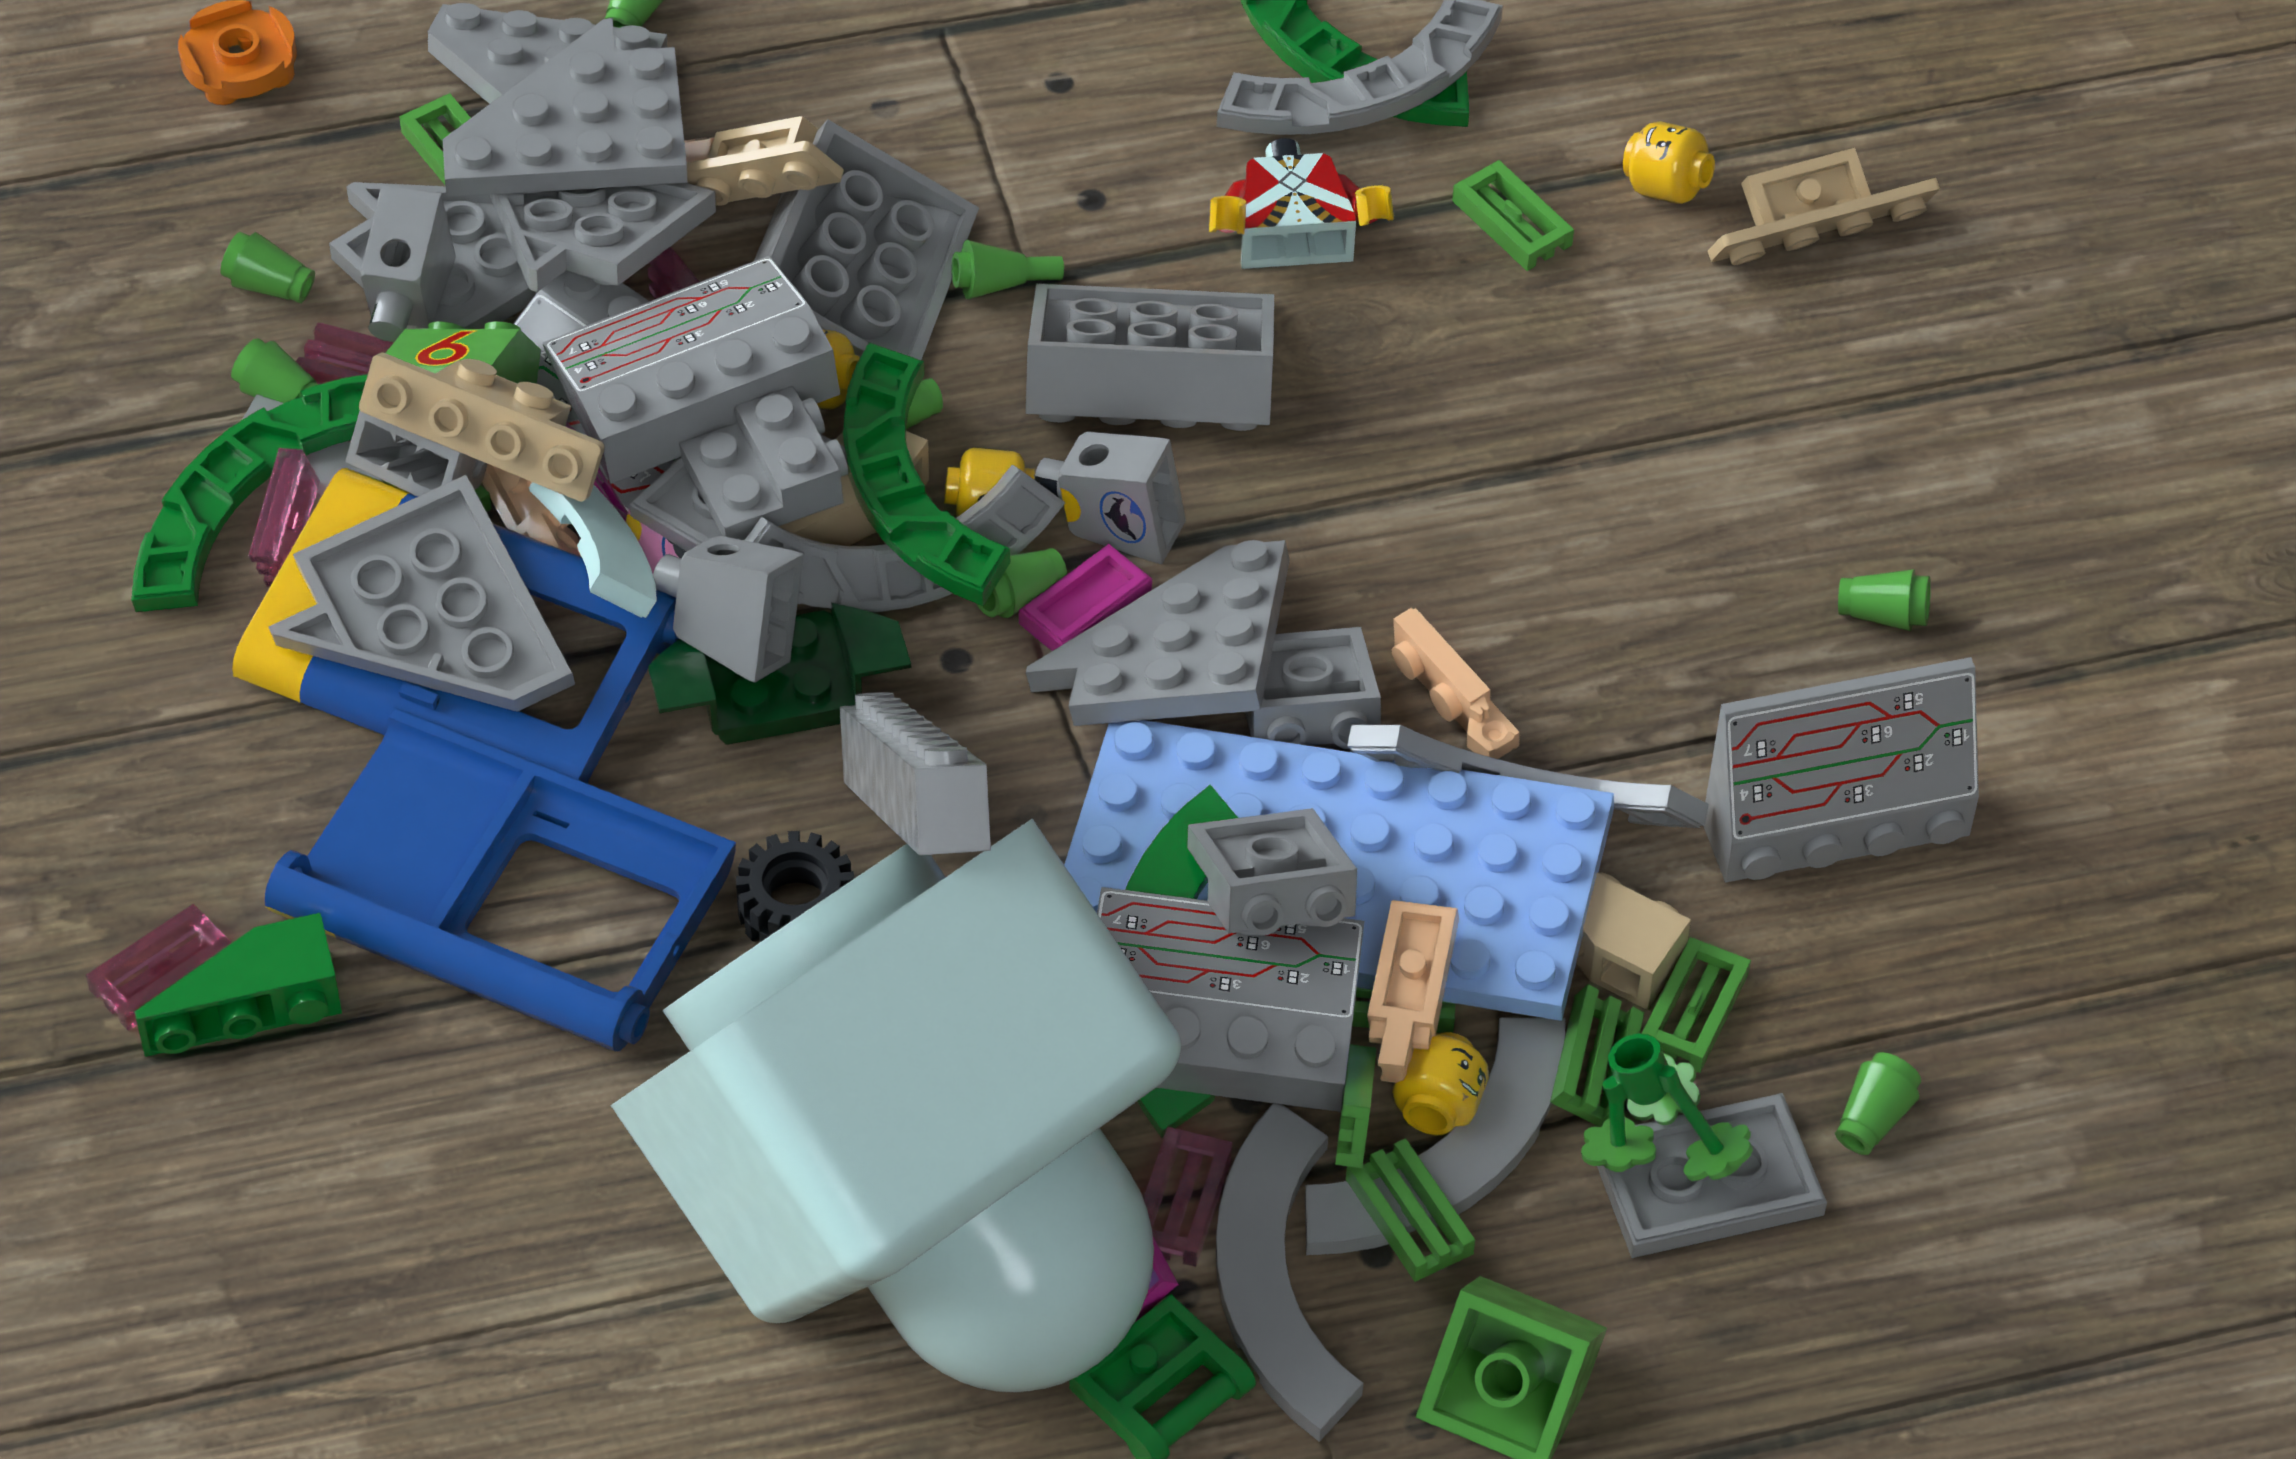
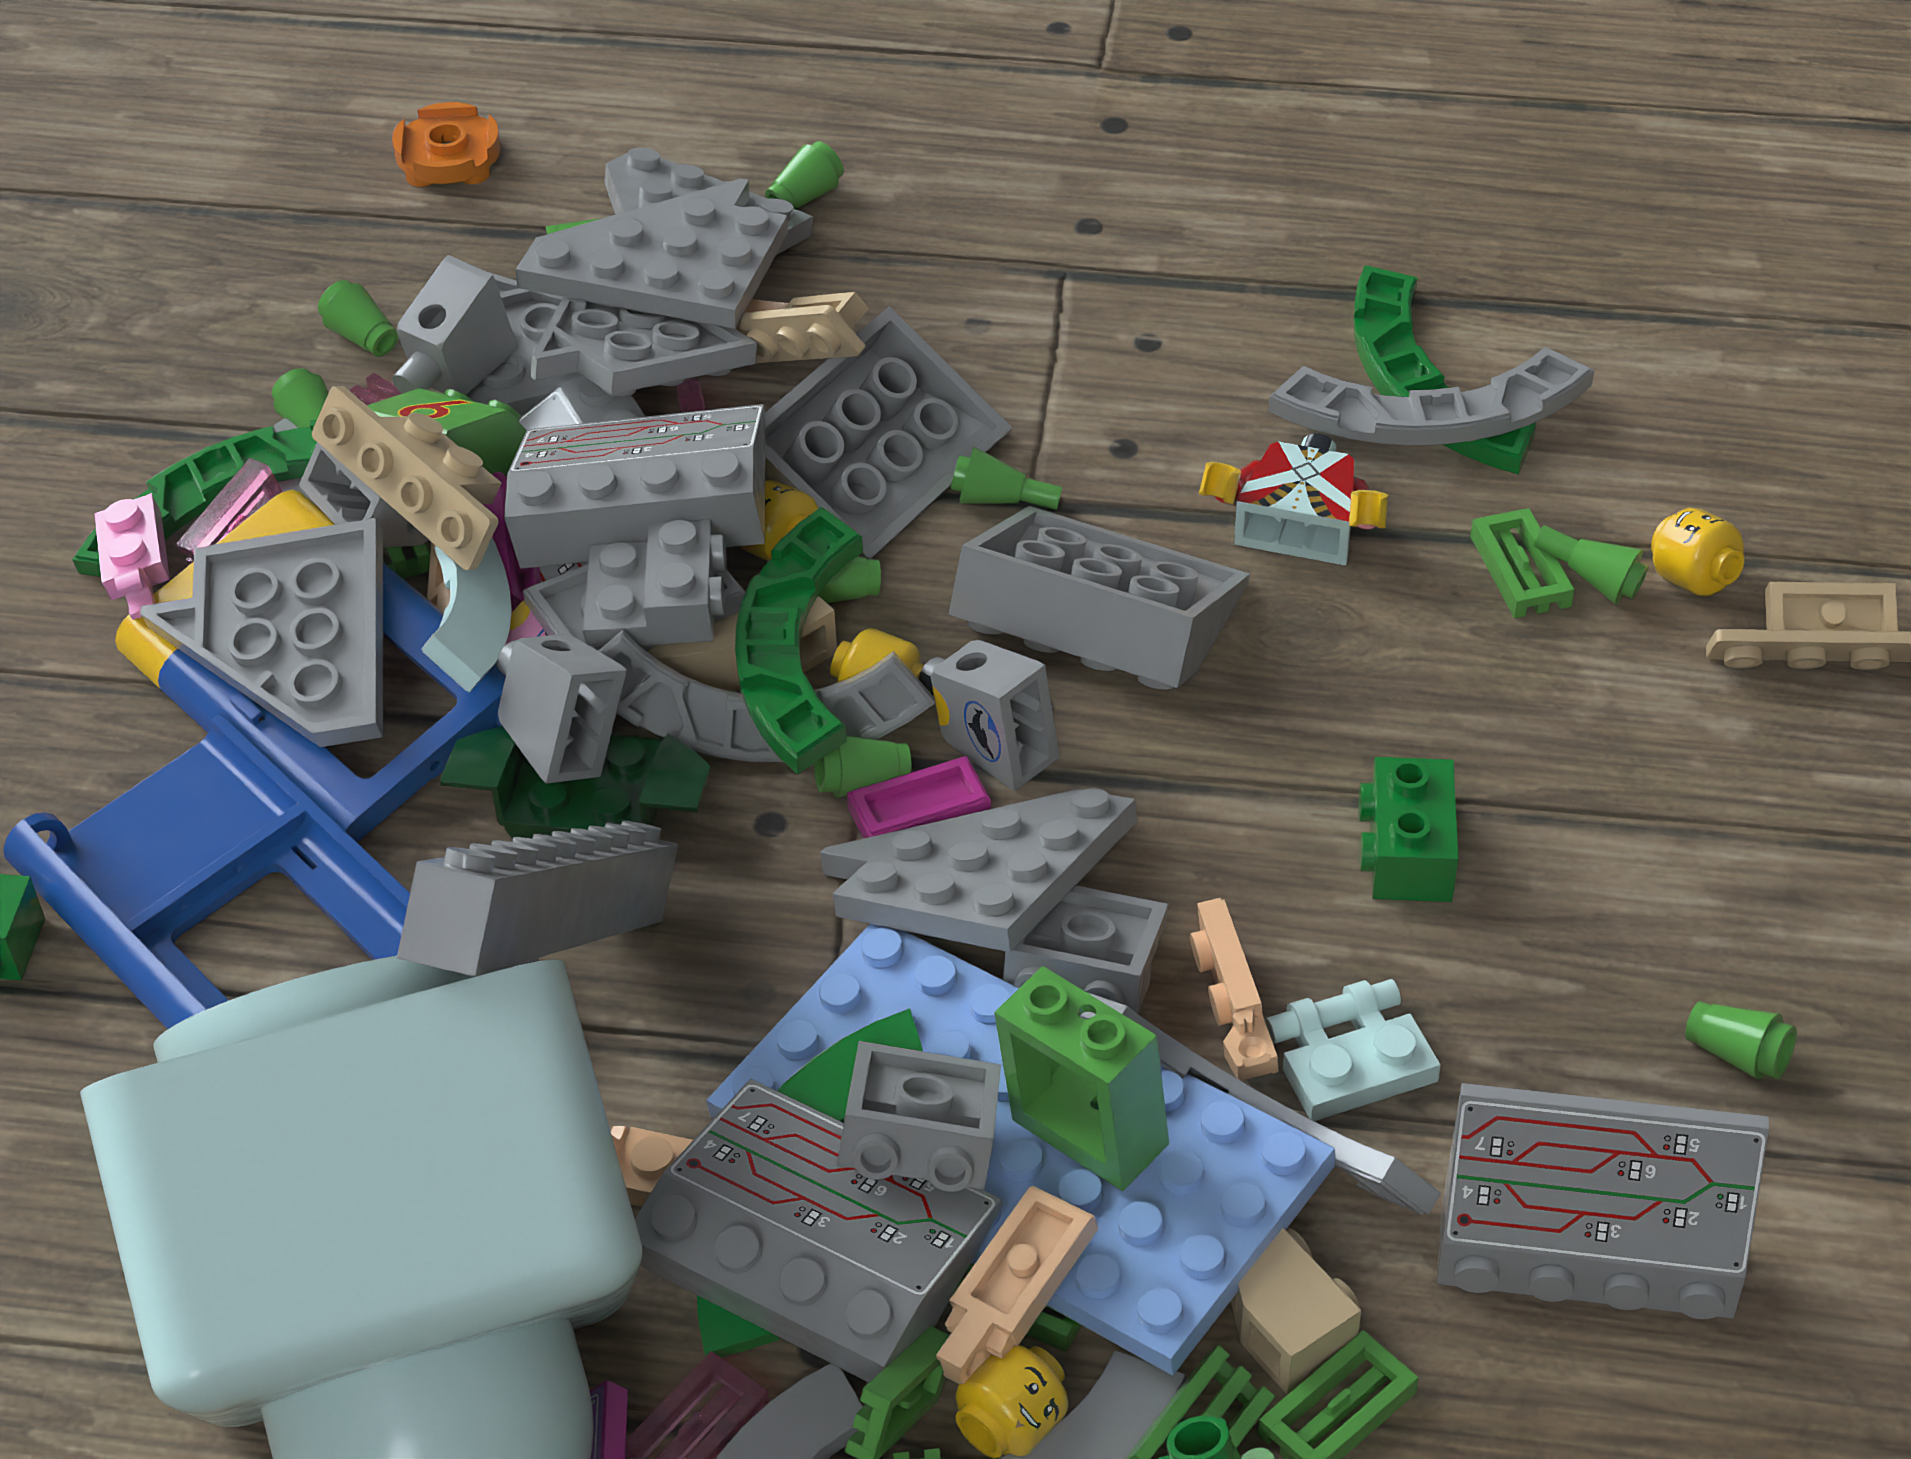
camera: 25 degrees right, 5 degrees down
none -> bright pink plate [94,493,170,620]
none -> bright green window [994,966,1169,1191]
none -> light aqua plate [1264,979,1441,1121]
none -> green brick [1358,757,1458,902]
none -> bright green cone [1533,525,1649,605]

